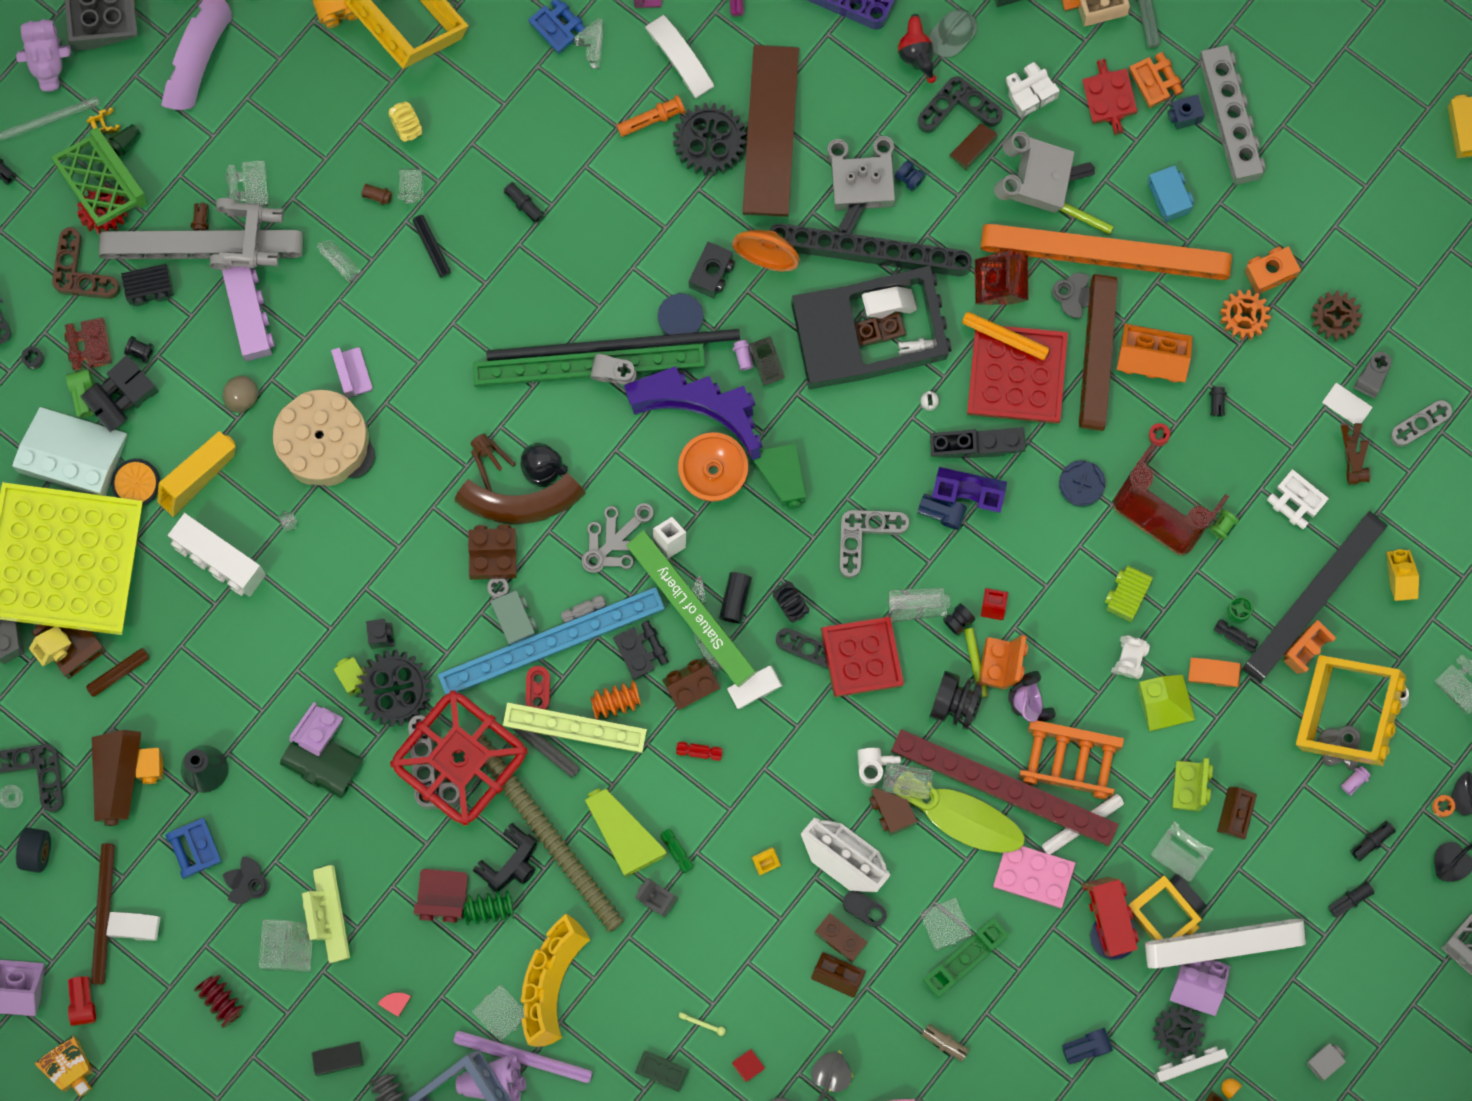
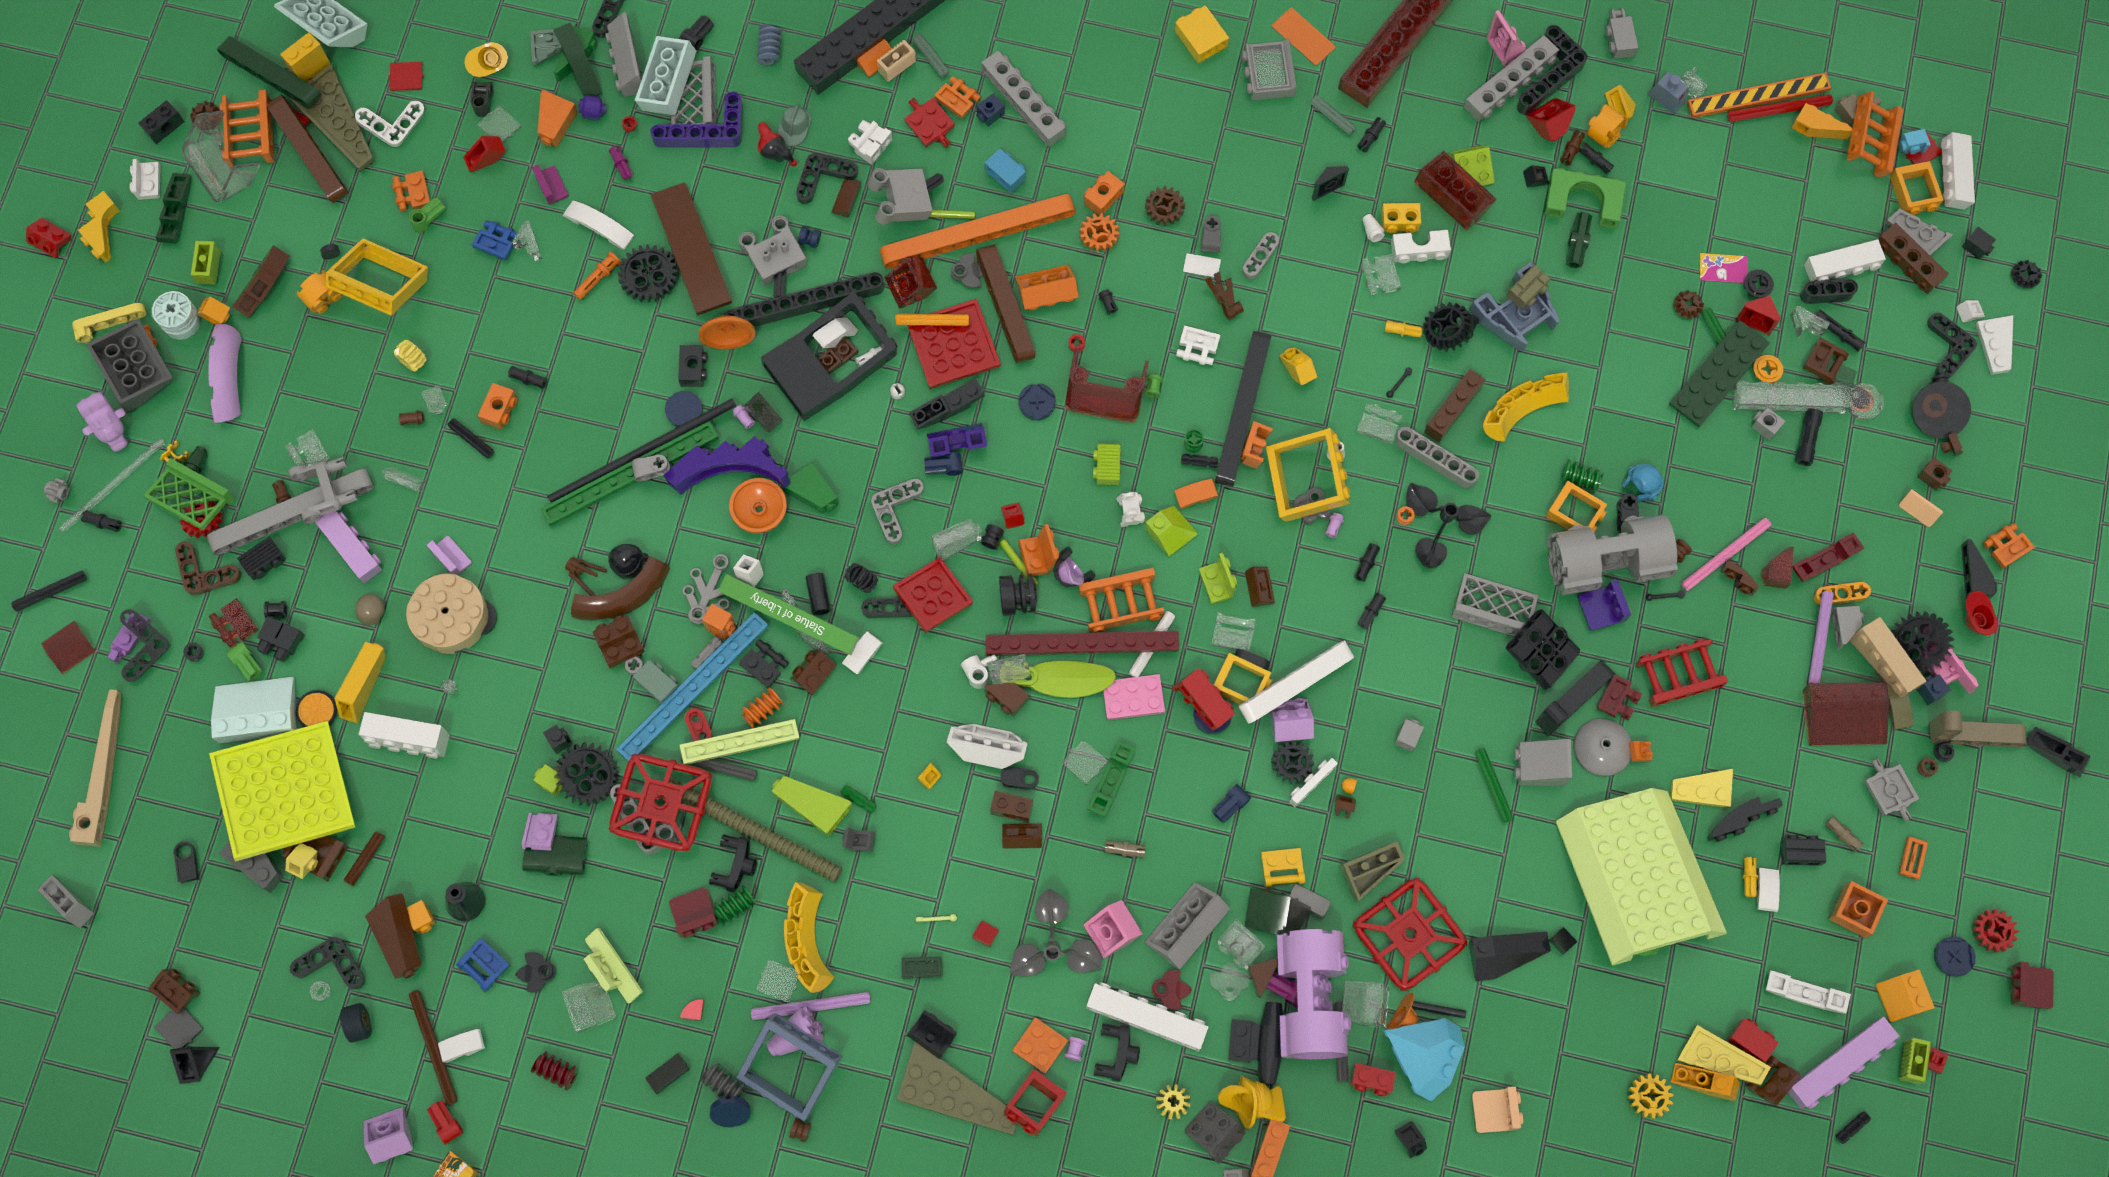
camera: 30 degrees left, 5 degrees down
black pin [80,382,128,432] -> none
red axle [676,742,723,761] -> none
none -> orange brick [478,383,517,430]
none -> orange brick [702,604,736,641]

